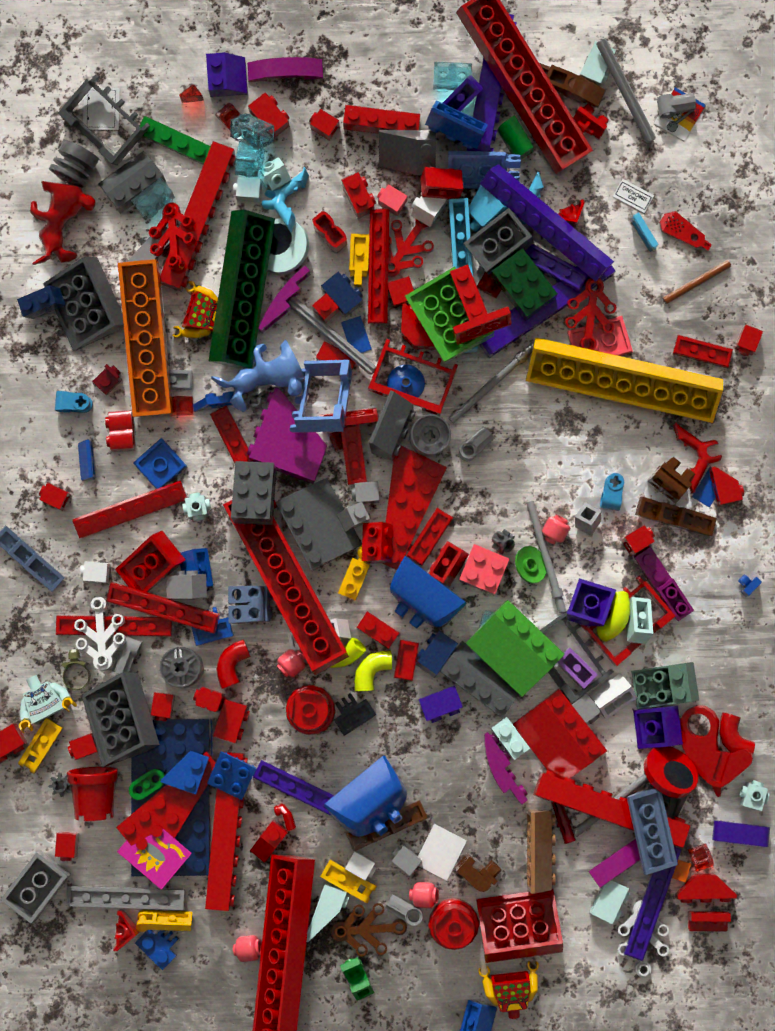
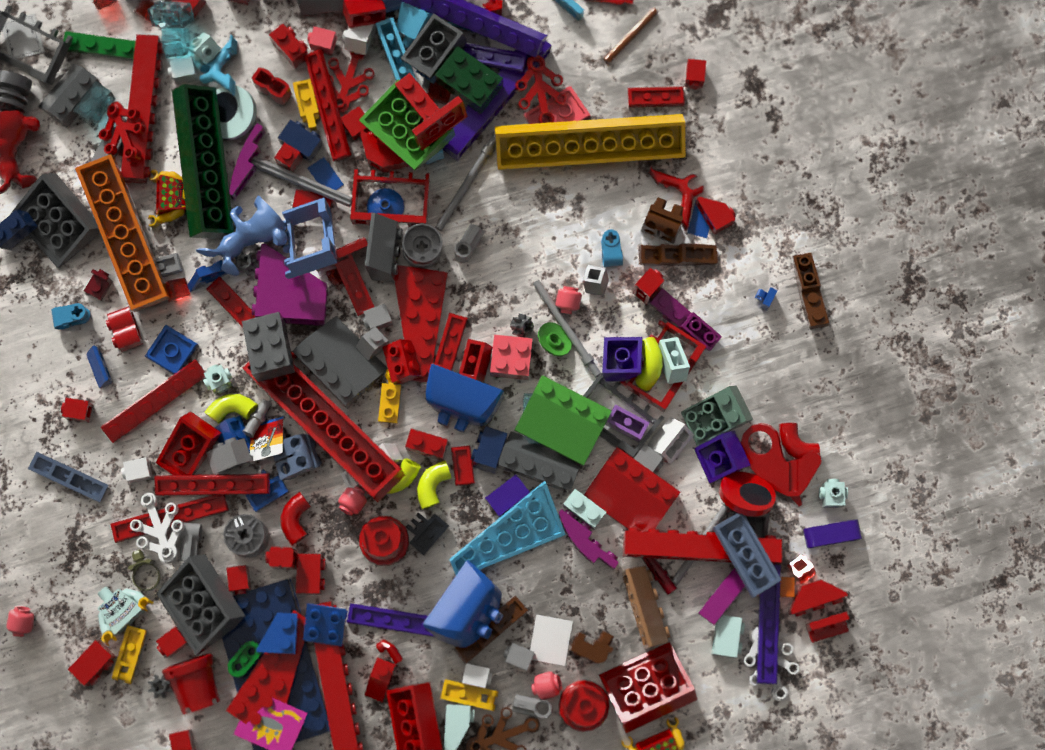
camera: 20 degrees left, 5 degrees down
none -> neon yellow cylinder [204,394,258,424]
none -> light grey pin [242,399,272,438]
none -> sticker [250,416,283,462]
none -> medium azure wing [449,481,566,575]

